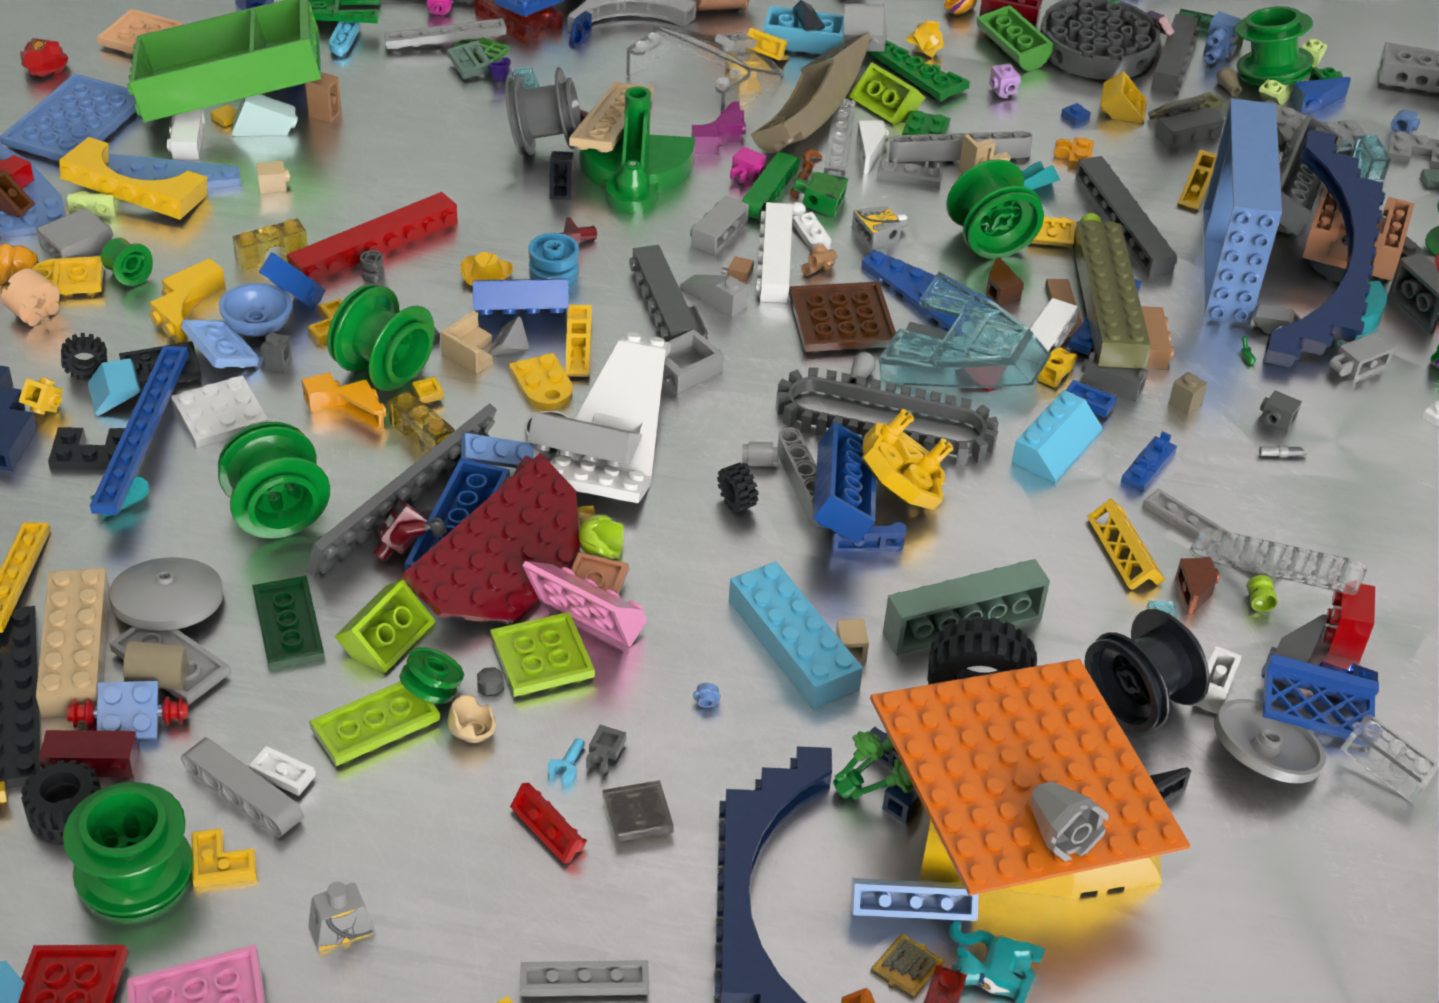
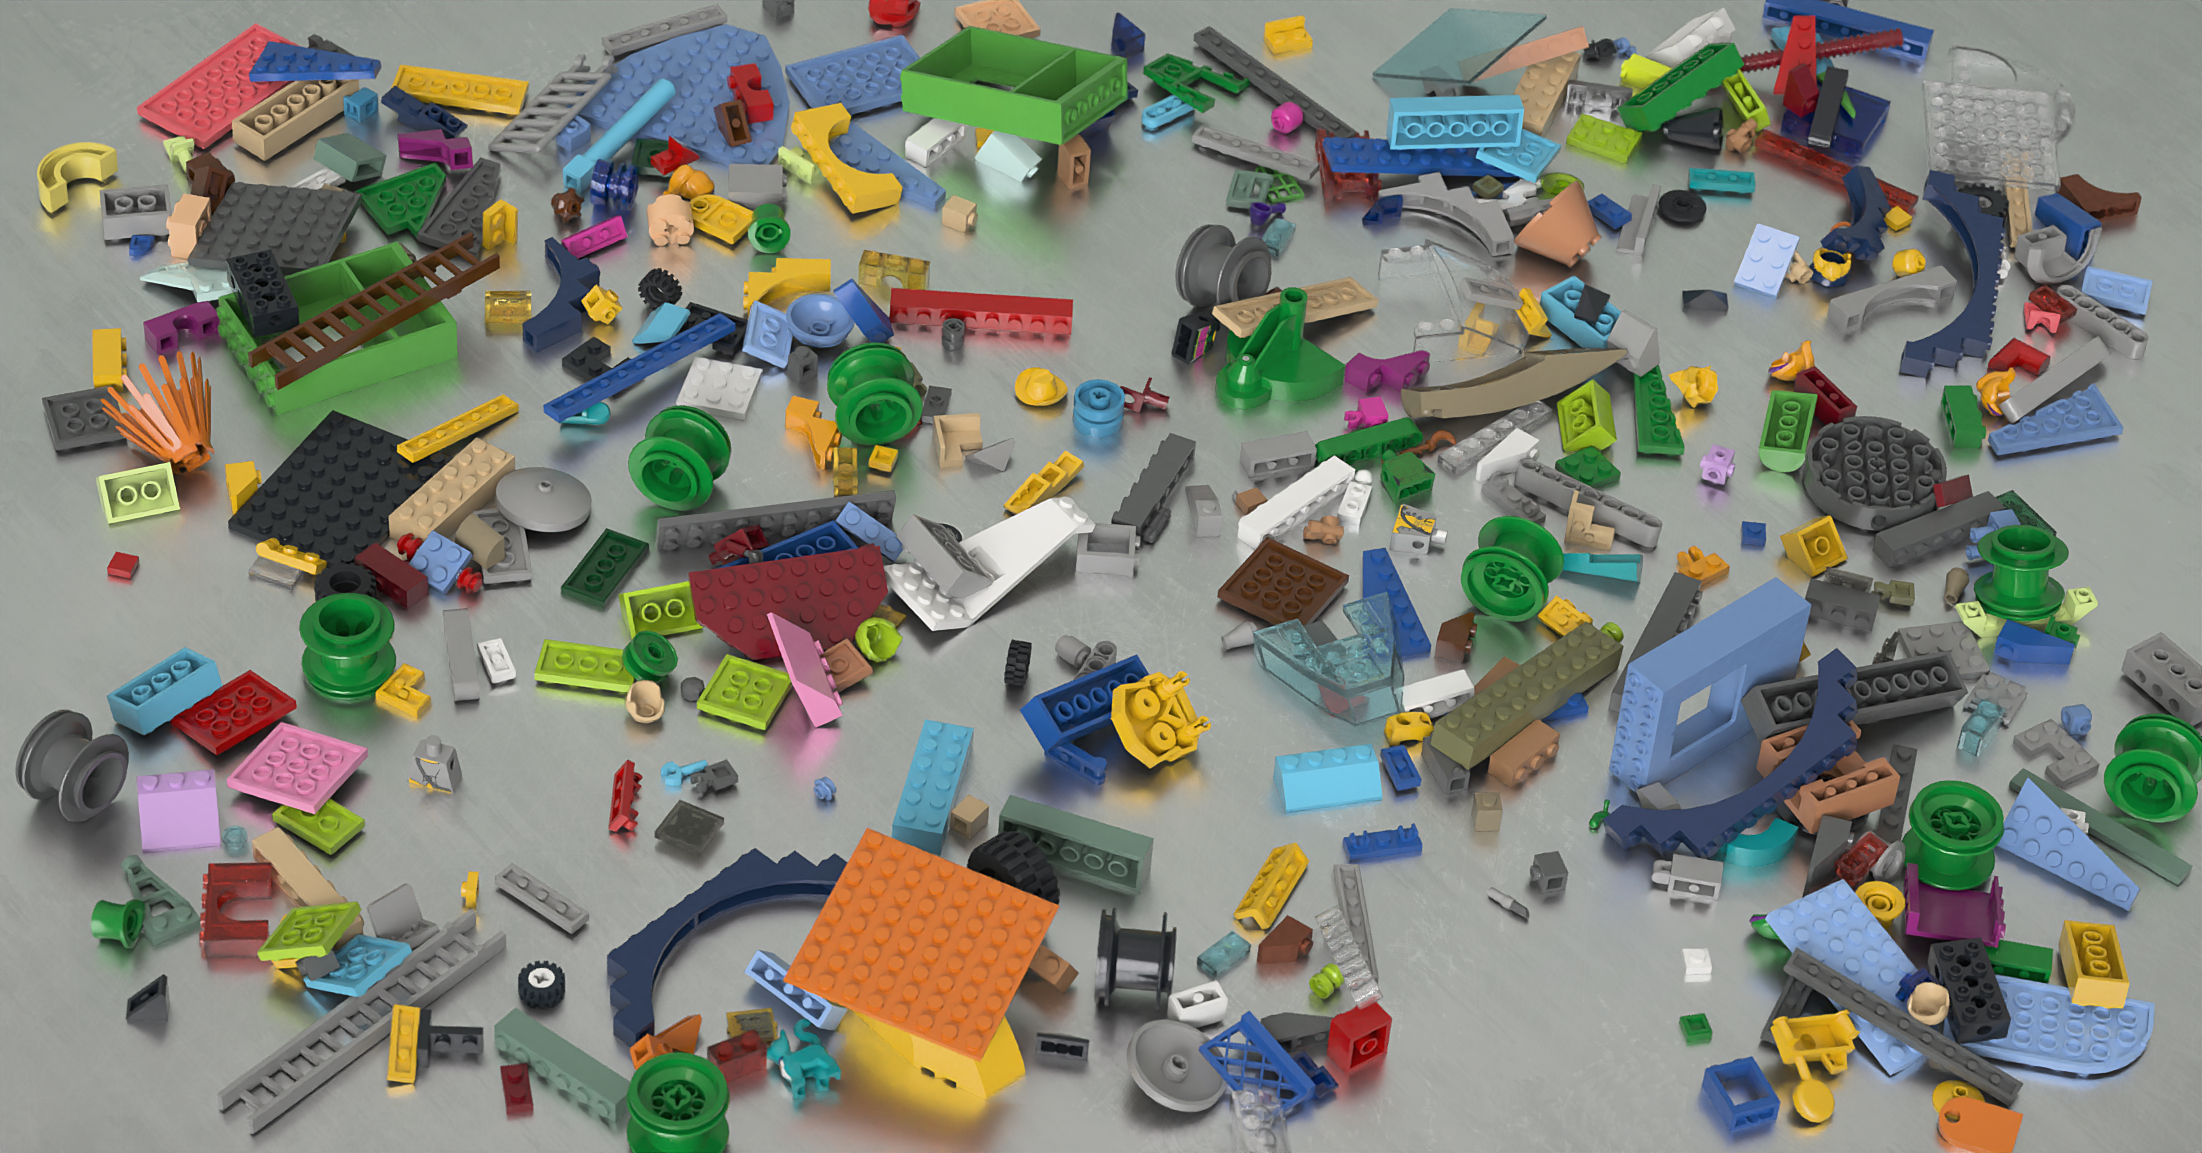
camera: 40 degrees right, 0 degrees up
brick [472,278,569,314] -> none
yellow plate [509,353,573,411] -> none
dark grey piece [775,367,999,465] -> none
light grey cone [1030,781,1109,861] -> none

